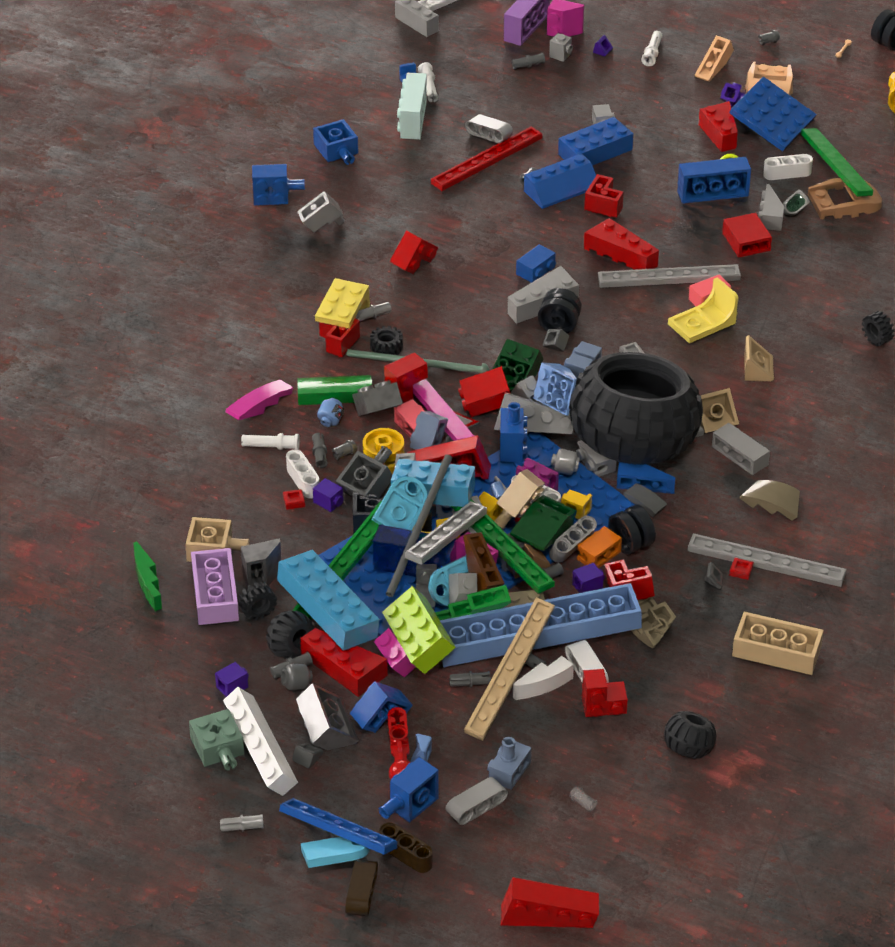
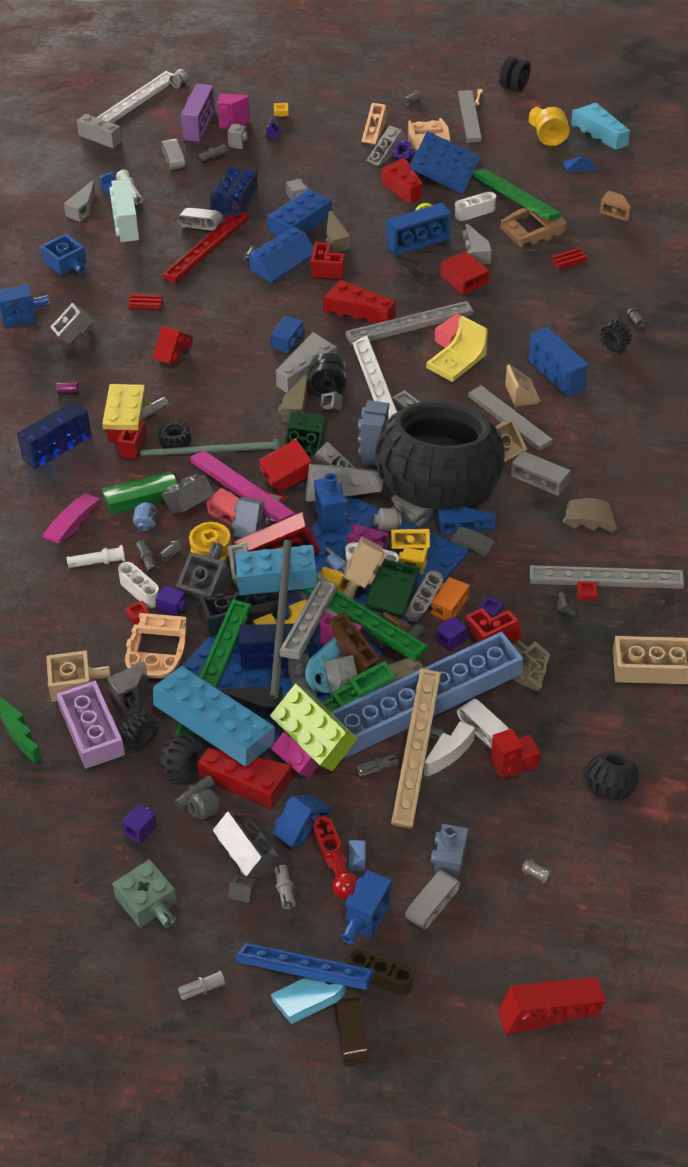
camera: 15 degrees left, 5 degrees up
white brick [223,687,298,796] -> none
medium azure tile [371,476,427,541] -> none
red brick [384,352,428,406] -> none
medium blue slope [533,363,577,416] -> none
black wheel [608,504,656,555] -> none
white pin [641,31,662,66] -> none
rock [783,189,810,216] -> none
none -> clear blue brick [17,400,92,469]
none -> magenta pin [56,381,78,395]
none -> light grey slope [64,181,95,222]
none -> light nougat slope [125,613,186,678]
none -> red tile [128,294,163,310]
none -> light grey beam [162,139,185,170]
none -> clear blue brick [210,167,258,216]
none -> black slope [221,686,283,719]
none -> yellow plate [274,103,288,117]
none -> light grey pin [274,865,296,909]
none -> dark tan slope [278,375,308,422]
none -> dark tan slope [325,211,350,253]
none -> white tile [352,336,397,419]
none -> light grey slope [366,125,406,167]
none -> yellow brick [391,529,430,549]
none -> light grey tile [458,90,481,143]
none -> light grey tile [468,385,553,451]
none -> dark purple plate [477,596,504,618]
none -> blue brick [528,327,588,398]
none -> red tile [552,247,588,270]

